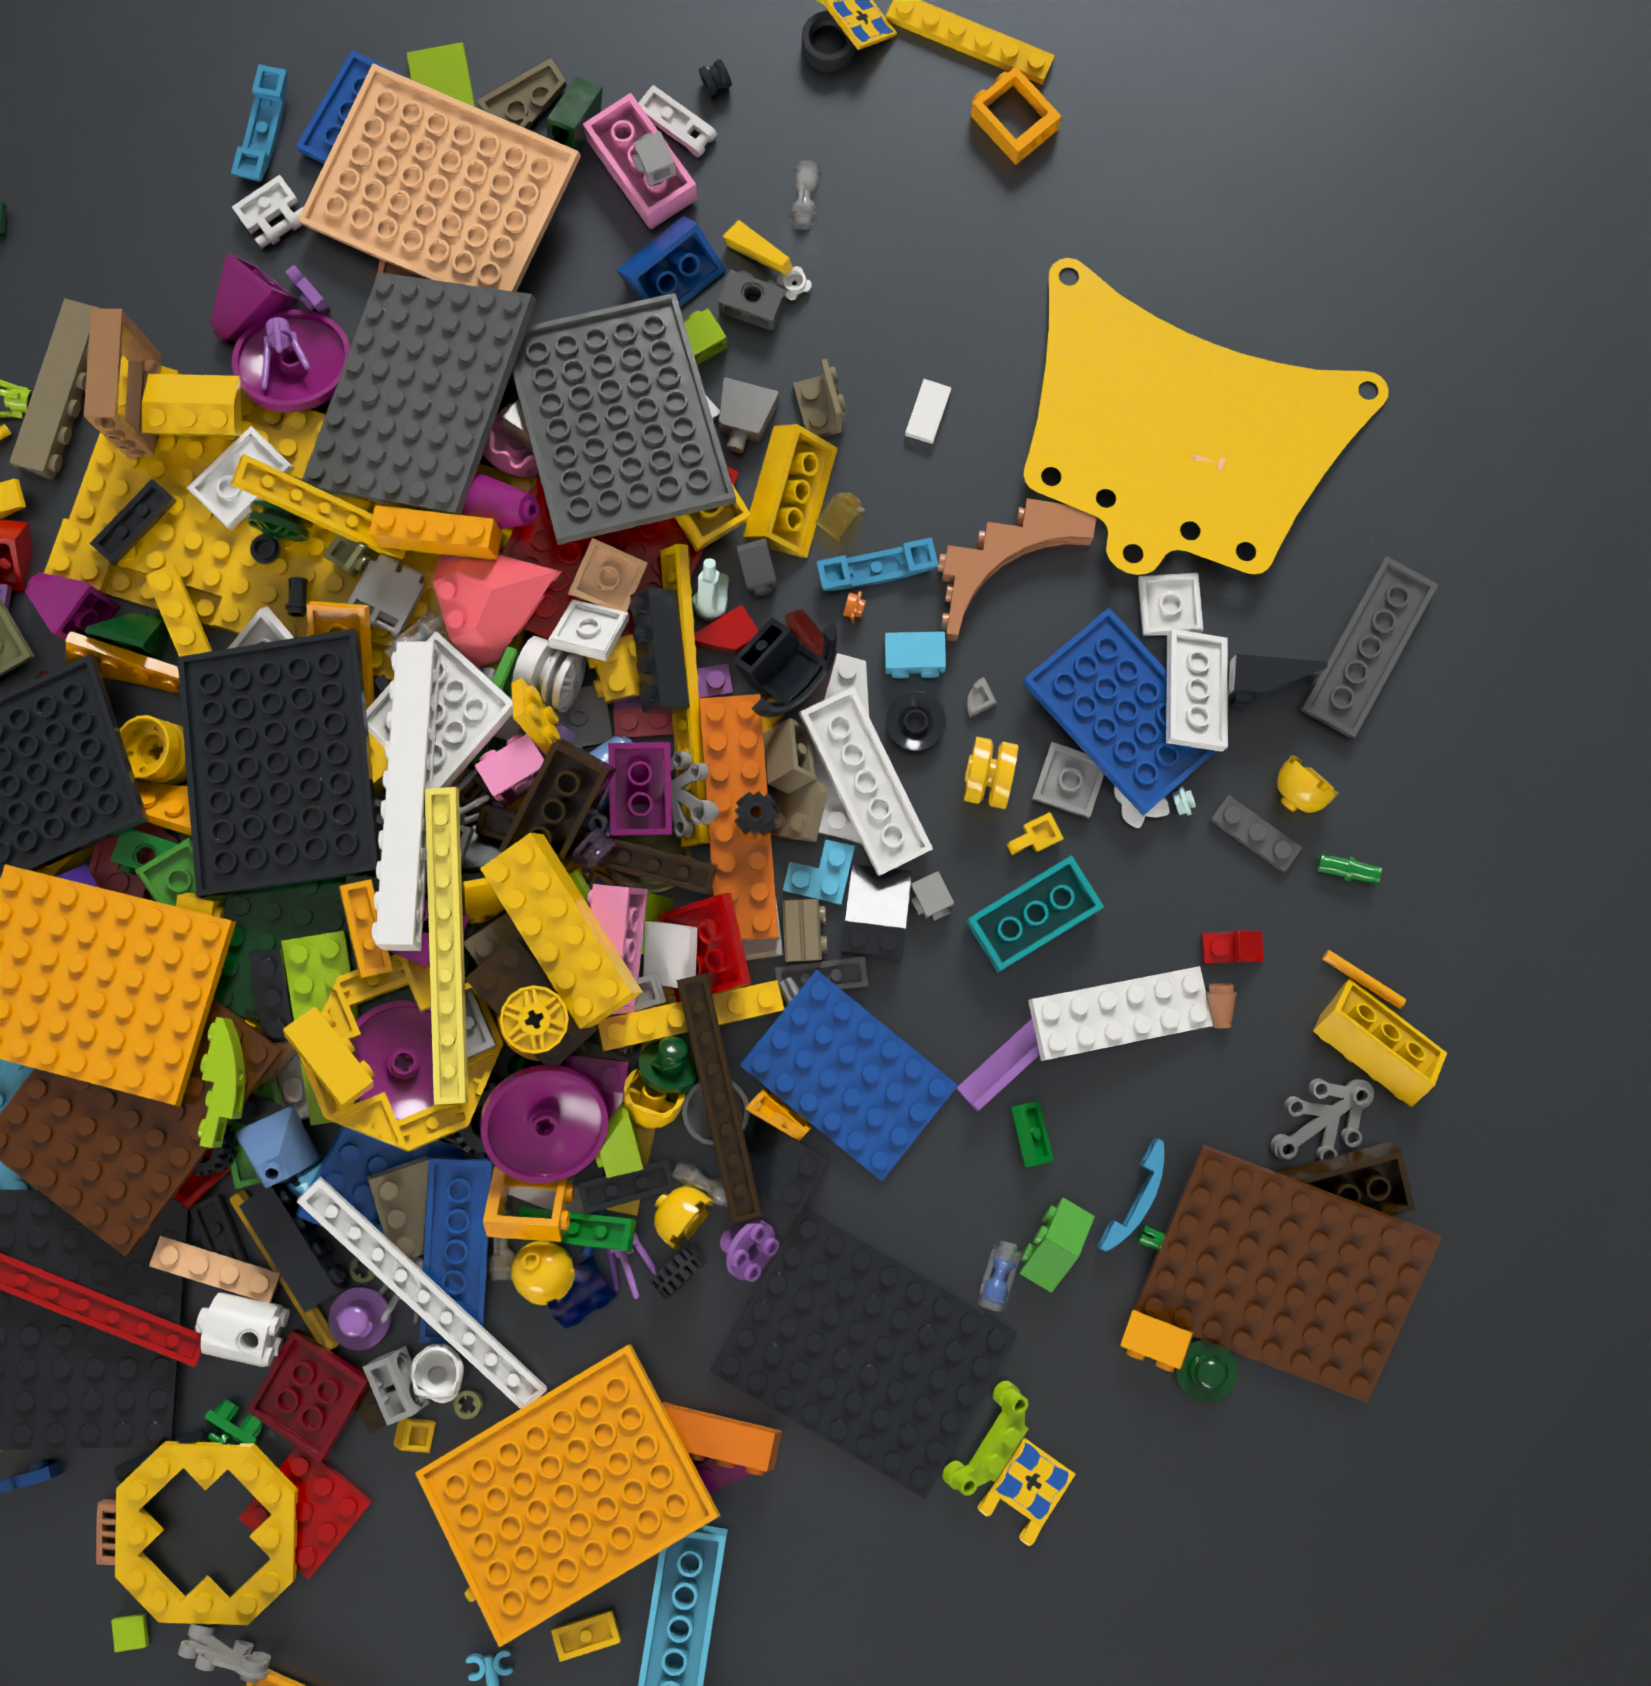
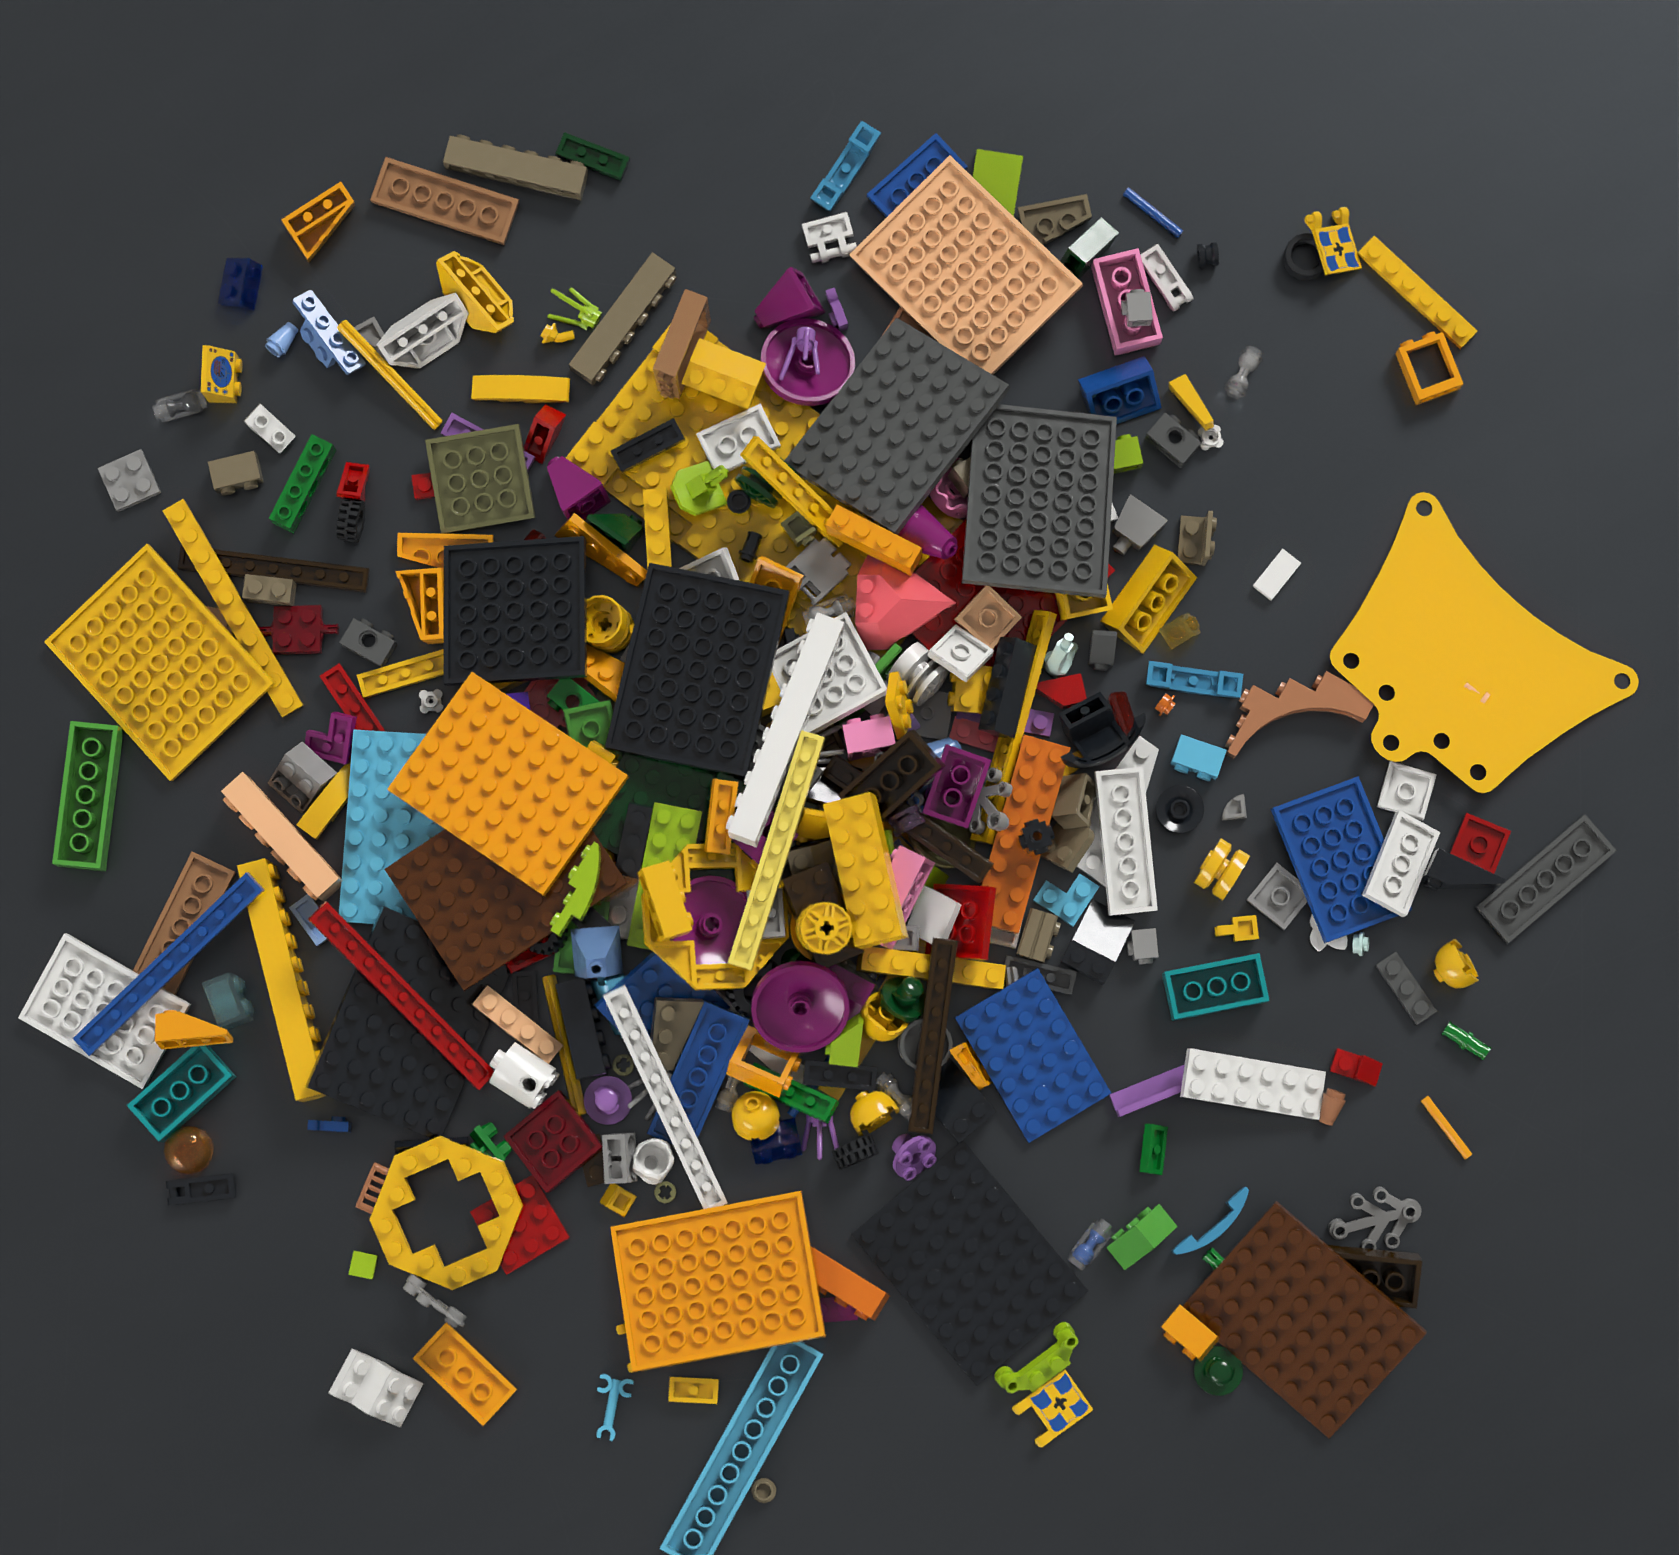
camera: 20 degrees right, 0 degrees up
yellow slope [1313,978,1447,1107] -> none
none -> lime piece [670,461,729,516]
none -> blue bar [1123,187,1183,238]
none -> red plate [1449,813,1511,874]

